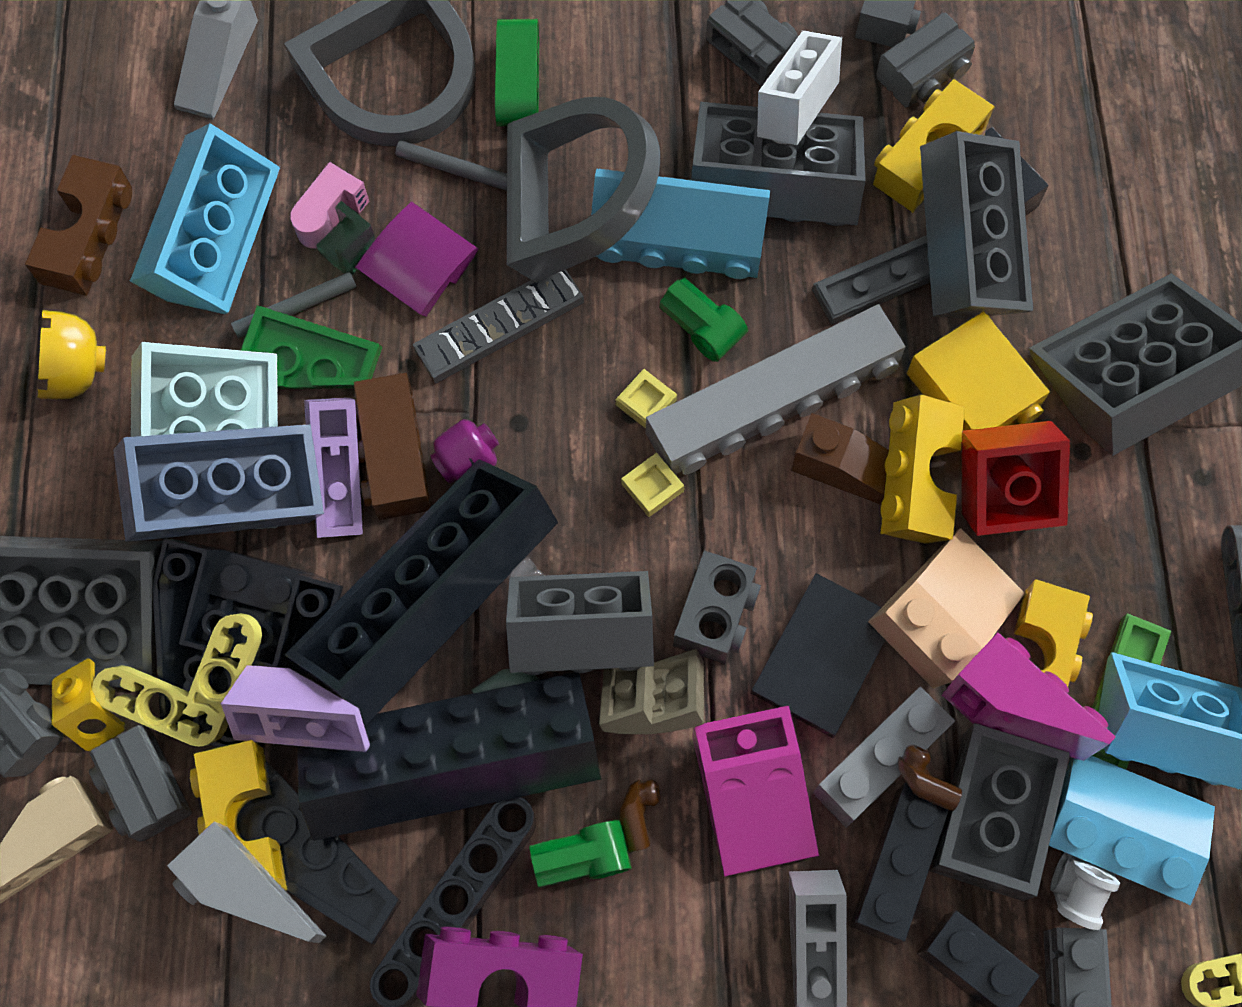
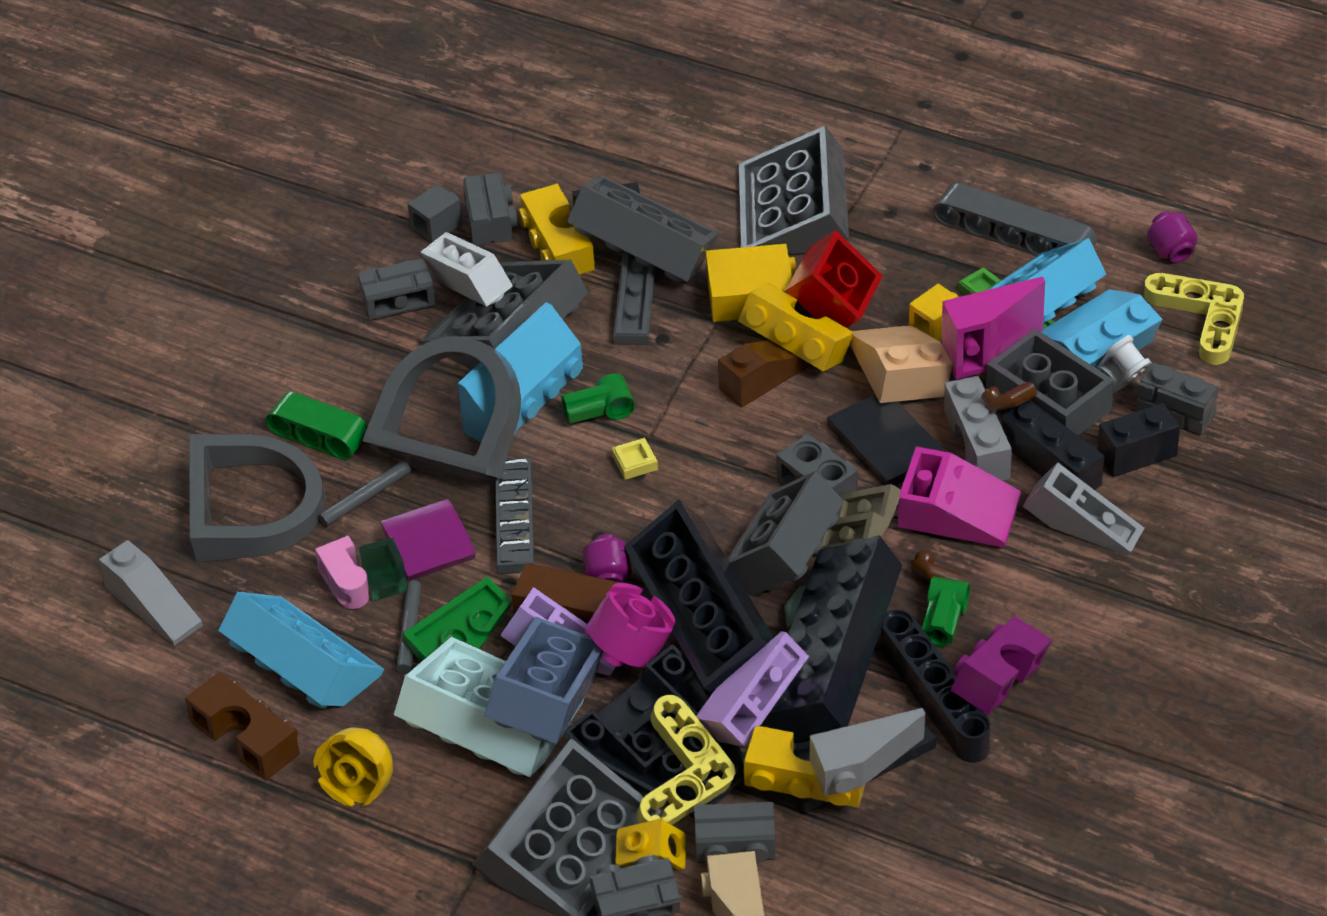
camera: 60 degrees left, 25 degrees down
light yellow plate [621,453,684,517] -> none
light grey brick [646,304,906,475] -> none
none -> dark pink brick [585,583,675,668]

